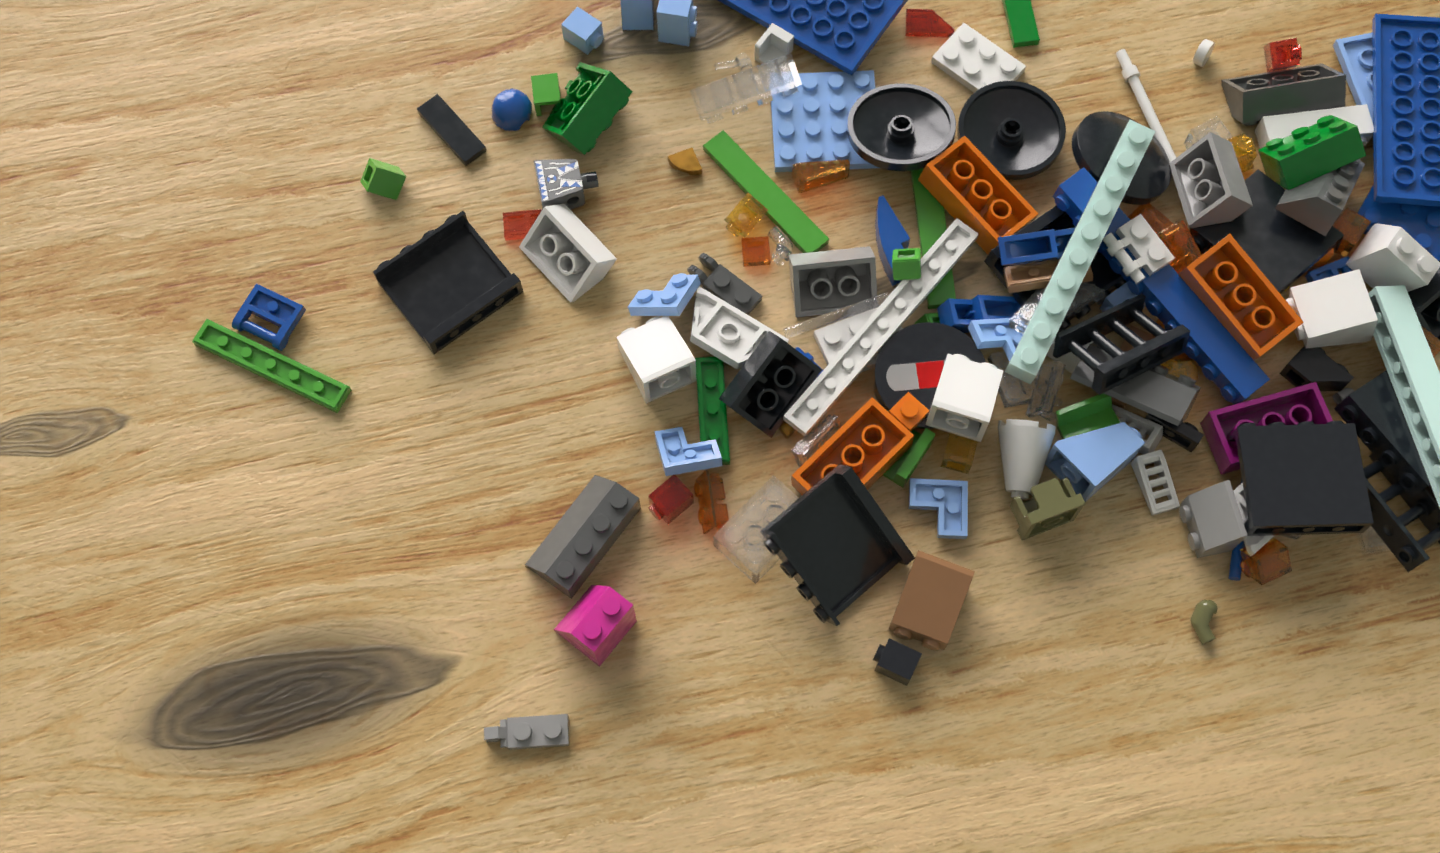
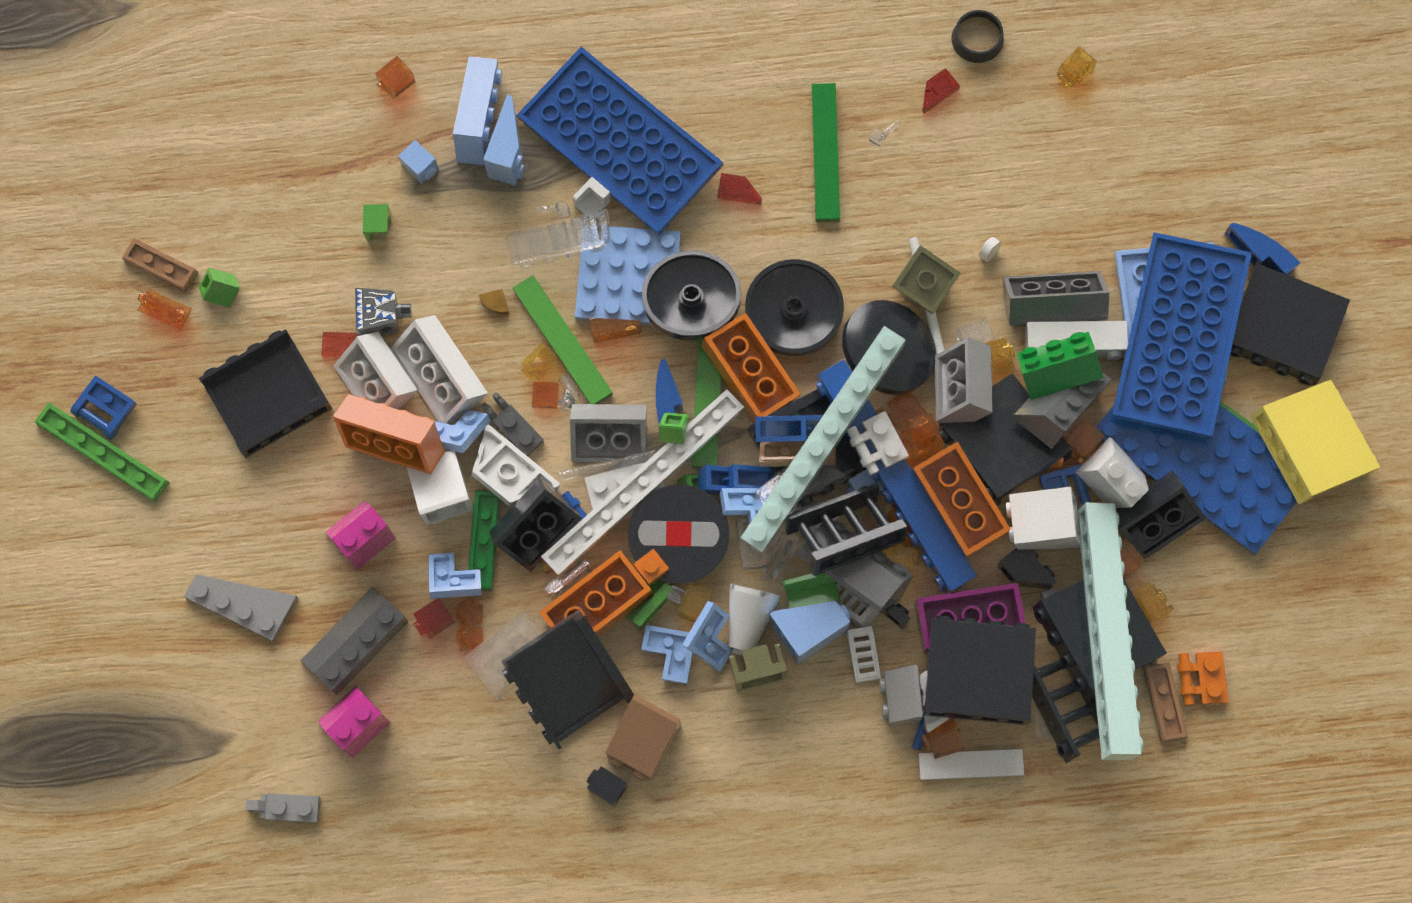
camera: 10 degrees right, 5 degrees up
black tile [417,94,487,166] -> none
blue hair [492,88,532,131] -> none
green wedge [542,62,633,155] -> none
white slope [925,354,1003,442] -> none
white plate [931,23,1026,93] -> none
olive arm [1191,600,1218,645] -> none
clear red brick [1263,38,1302,72] -> none
none -> medium nougat tile [121,238,198,292]
none -> clear orange hinge [137,289,192,330]
none -> light grey wing [184,574,298,642]
none -> dark pink slope [326,500,396,570]
none -> orange brick [333,394,445,475]
none -> white slope [390,315,488,424]
none -> clear hand [667,585,686,605]
none -> light blue plate [682,601,733,672]
none -> olive panel [892,245,961,314]
none -> white tile [918,749,1024,780]

